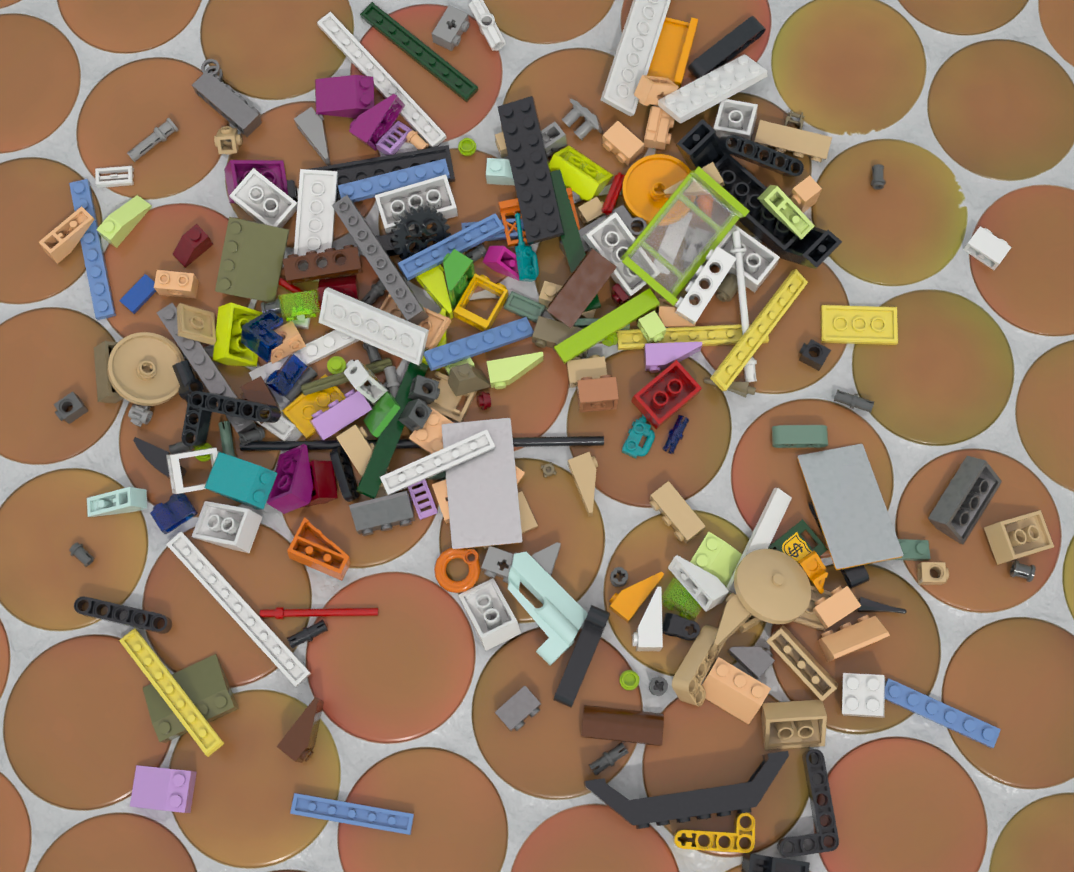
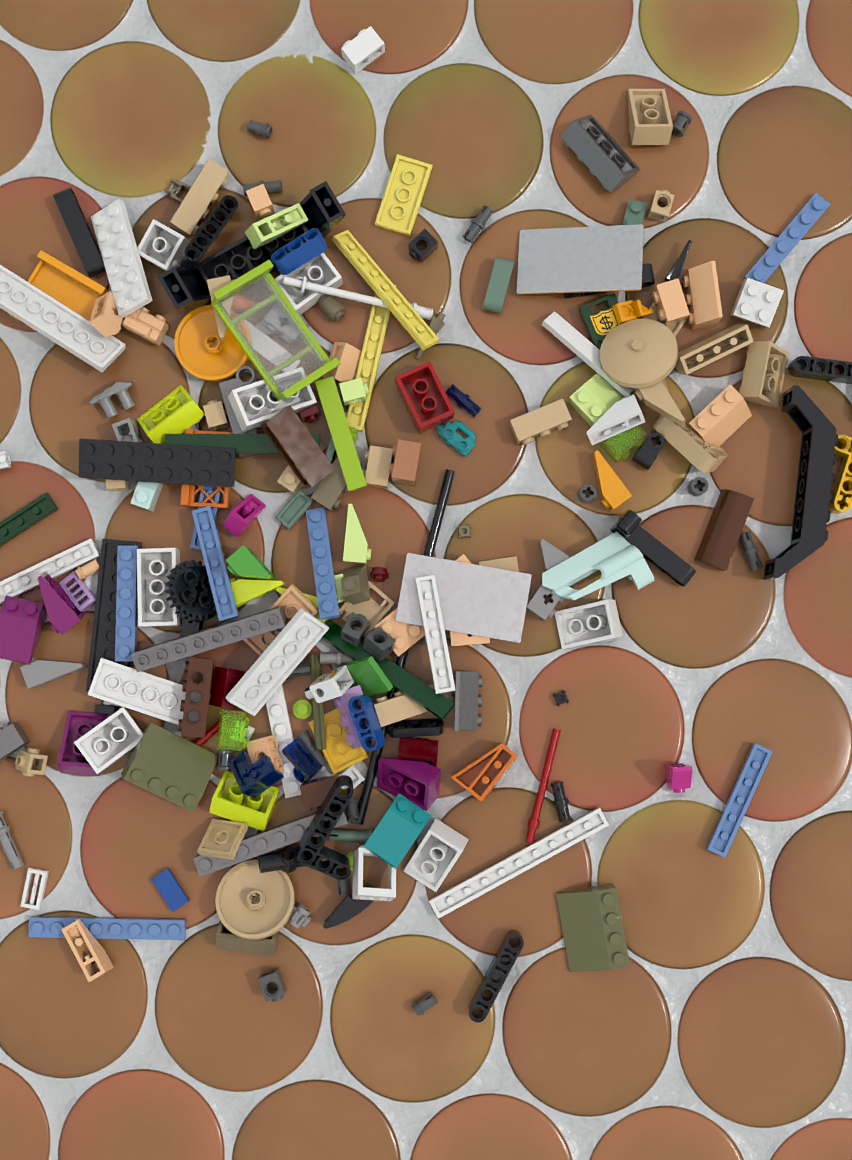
camera: 75 degrees left, 10 degrees up
light aqua slope [87,487,147,517] -> none
yellowish green slope [96,195,152,248] -> none
light yellow tile [119,628,224,757] -> none
lavender slope [130,765,197,813] -> none
clear blue brick [150,493,198,534] -> none
light nougat brick [154,270,199,299] -> none
dark red slope [173,224,213,268] -> none
reddish brown slope [277,697,324,763] -> none
dark grey pin [361,280,386,306] -> none
lavender slope [408,480,438,520] -> none
orange piece [434,548,481,593] -> none
yellow window [453,274,509,332] -> none
lime plate [458,138,476,156] -> none
dark grey pin [465,244,487,263] -> none
flat silver brick [495,686,541,731] -> none
teal piece [515,213,539,282] -> none
tan slope [567,452,598,517] -> none
red axle [601,172,625,215] -> none
light nougat brick [602,121,644,166] -> none
lime plate [619,670,639,690] -> none
white slope [632,587,663,651] -> none
lavender slope [644,342,702,373] -> none
white brick [675,246,737,325] -> none
flat silver slope [727,647,775,679] -> none
none -> dark grey pin [243,180,283,197]
none -> blue beam [271,228,327,275]
none -> blue beam [348,694,385,752]
none -> black piece [553,690,569,706]
none -> dark pink slope [665,763,693,793]

